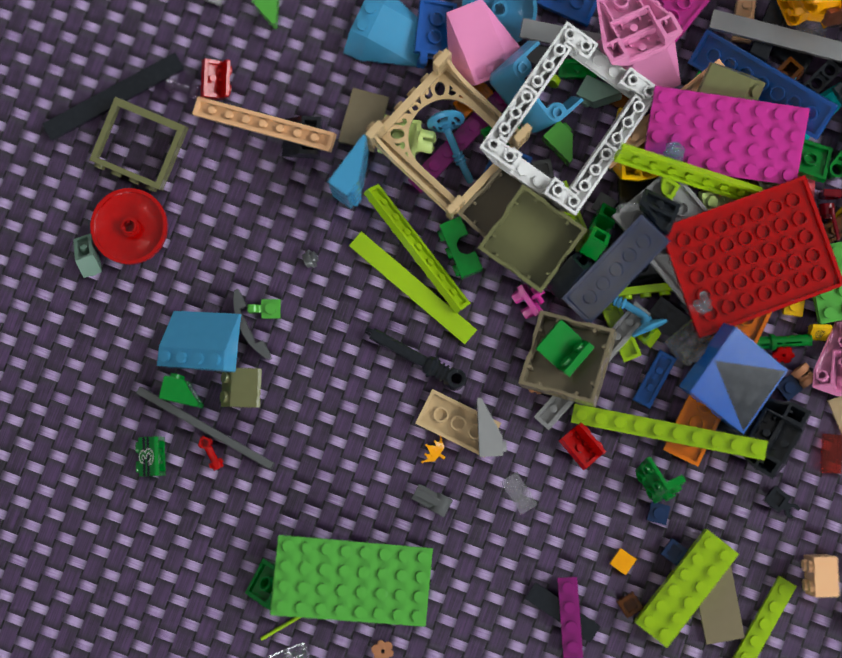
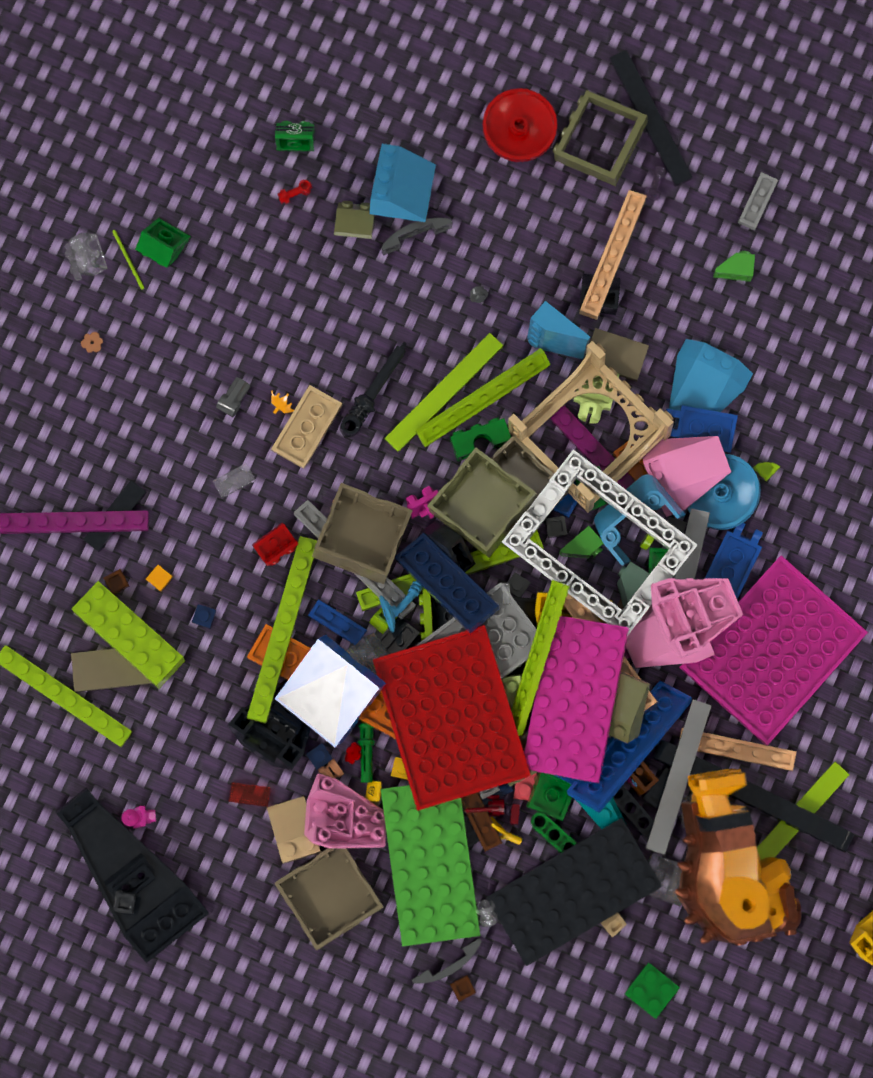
camera: 90 degrees right, 5 degrees down
sand green slope [73,233,102,278] -> none
dark grey tile [137,386,275,469] -> none
green slope [159,373,204,408] -> none
red bracket [201,58,232,100] -> none
bright green plate [247,299,281,319] -> none
bright green plate [270,535,433,627] -> none
dark azure dish [427,110,474,184] -> none
light grey slope [477,398,507,457] -> none
green bracket [536,320,595,377] -> none
green arch [579,202,618,261] -> none
green bracket [635,457,686,504] -> none
black wing [637,188,681,237] -> none
lime tile [660,177,680,200] -> none
dark blue plate [660,538,688,566] -> none
clear light blue plate [663,142,685,161] -> none
clear light blue plate [693,291,713,314] -> none
black plate [762,485,800,518] -> none
light nougat brick [801,554,840,597] -> none

